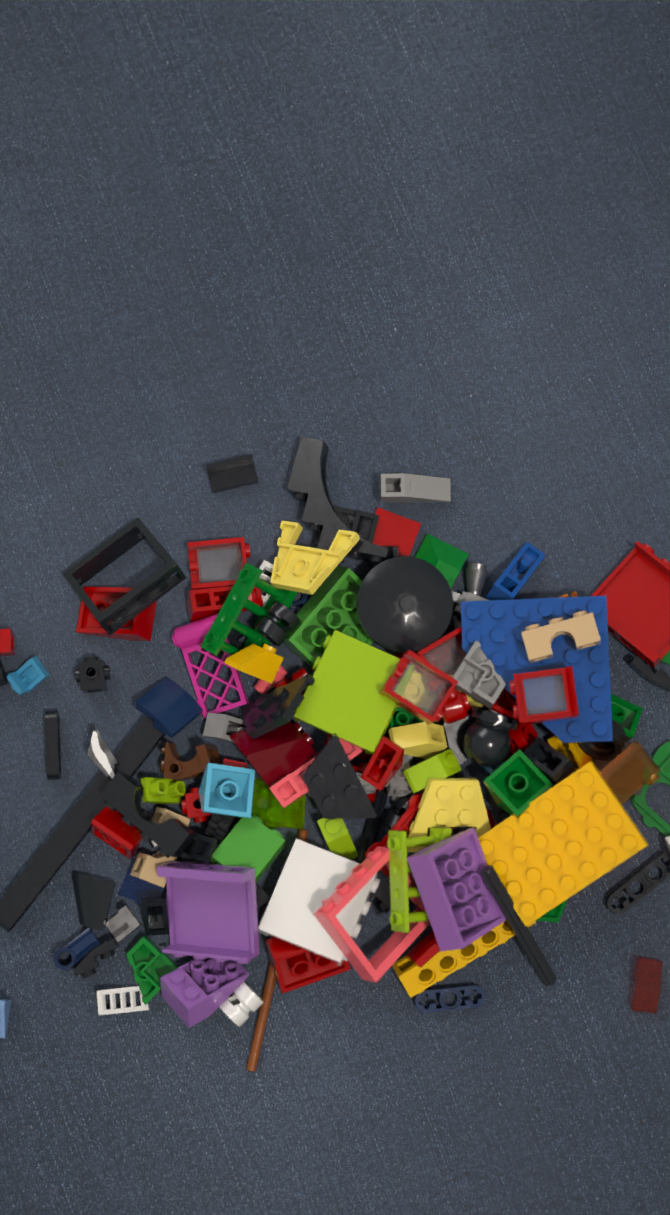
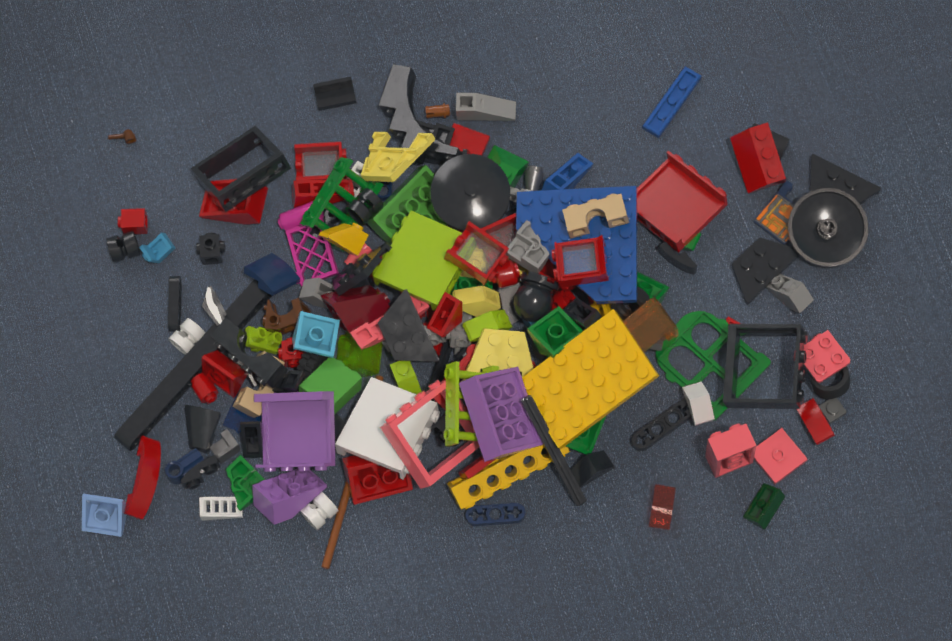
camera: 10 degrees right, 10 degrees down
none -> red slope [124,436,161,520]
none -> white wheel [169,318,205,355]
none -> red brick [191,373,219,404]
none -> dark orange pin [425,103,450,119]
none -> black slope [570,450,615,488]
none -> blue tile [642,66,701,138]

